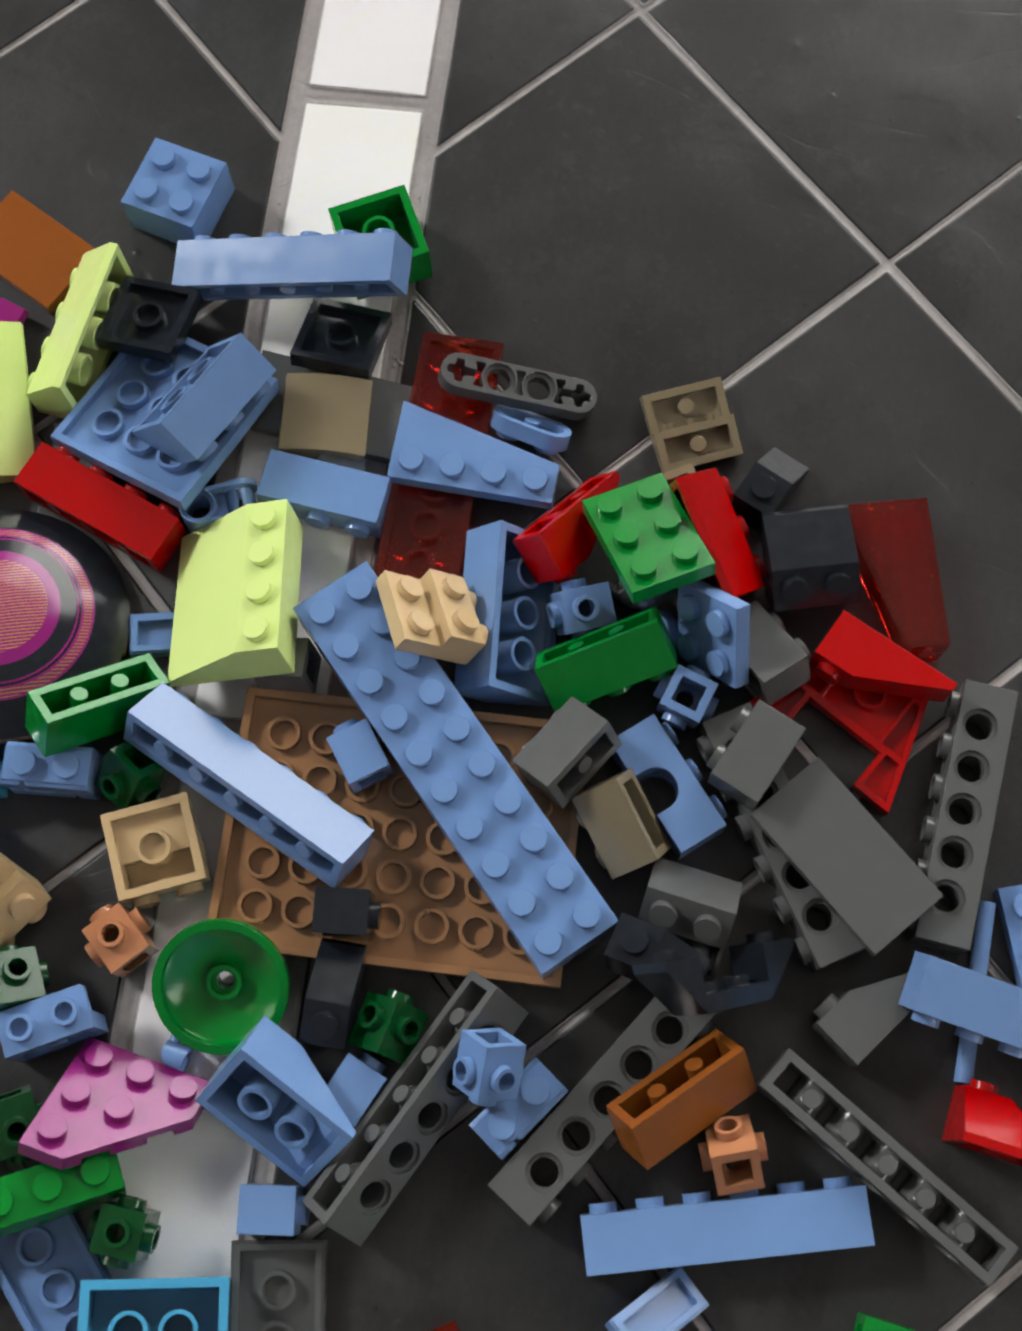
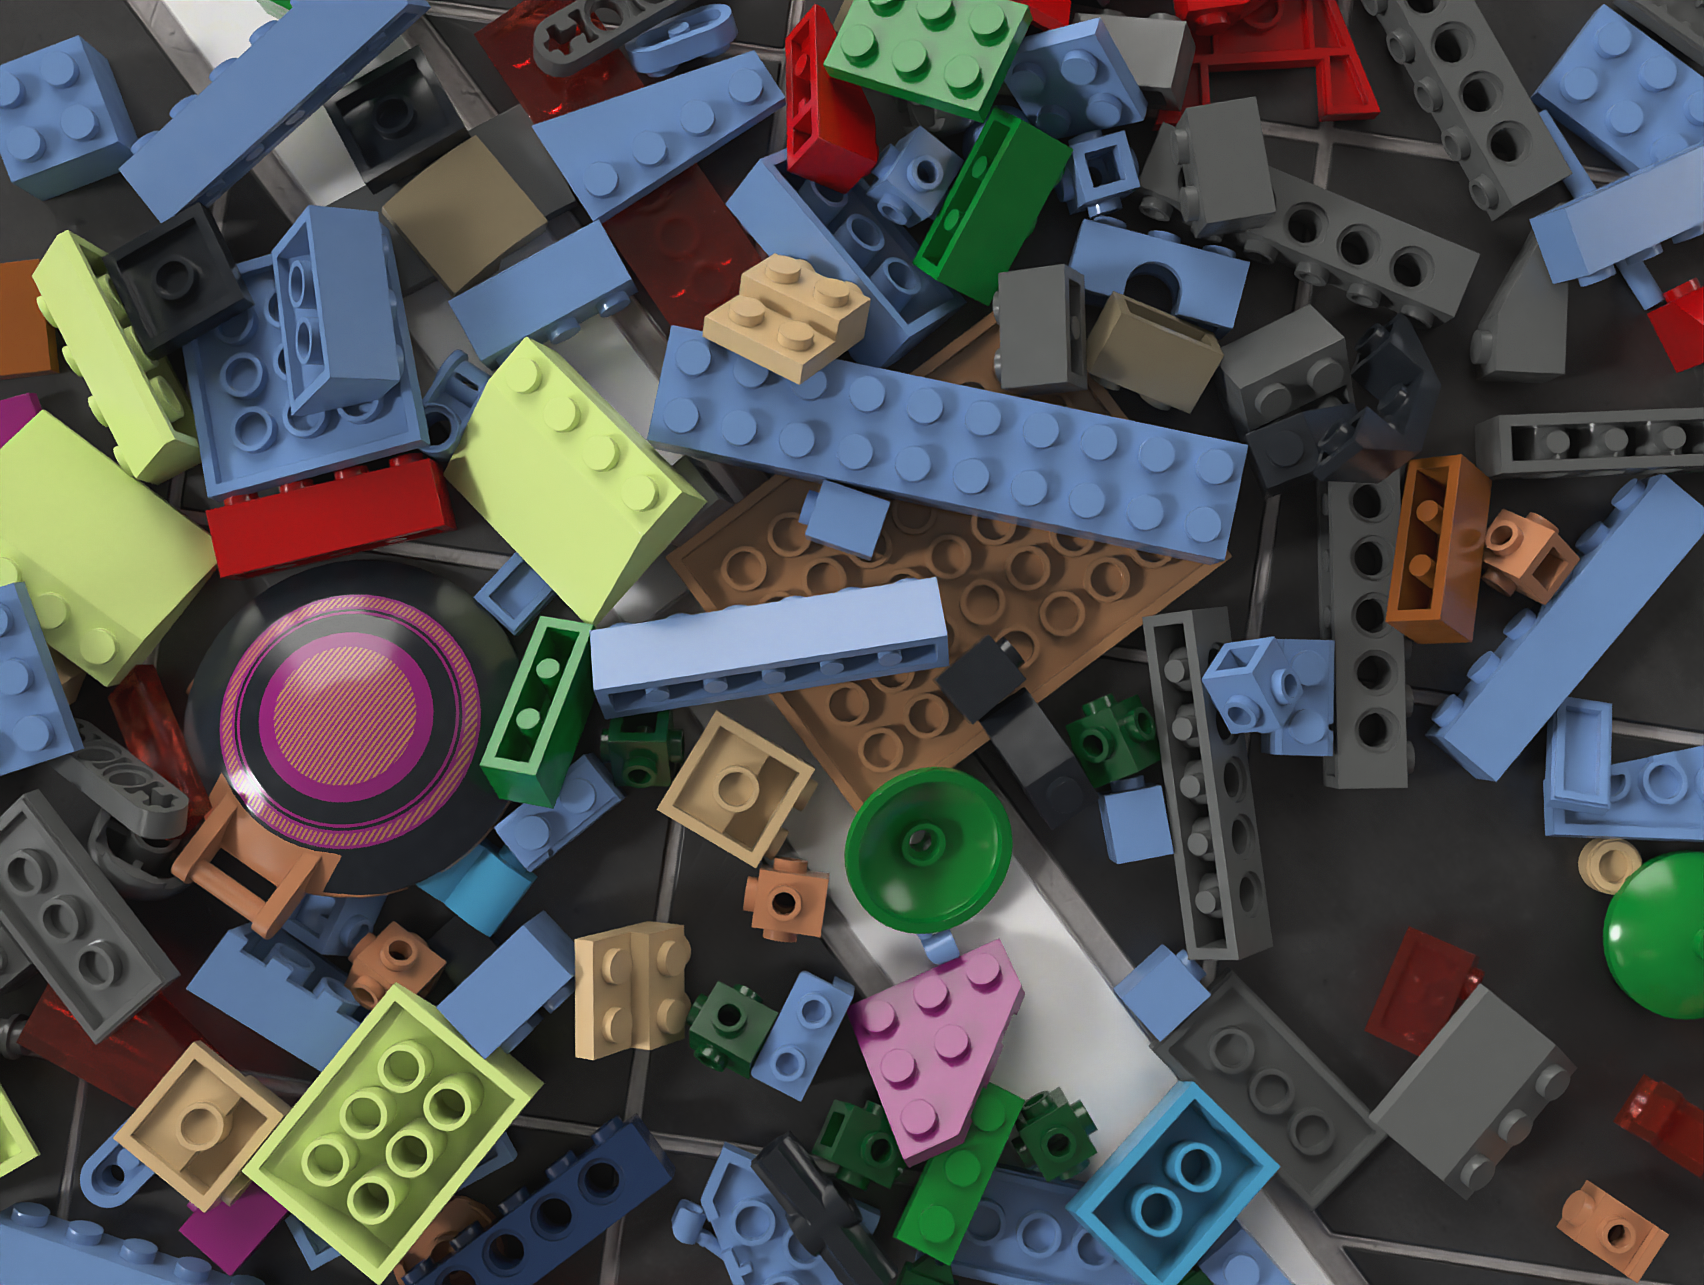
camera: 50 degrees left, 15 degrees up
medium blue slope [195,1015,357,1187] -> none
dark grey tile [749,757,944,957] -> none

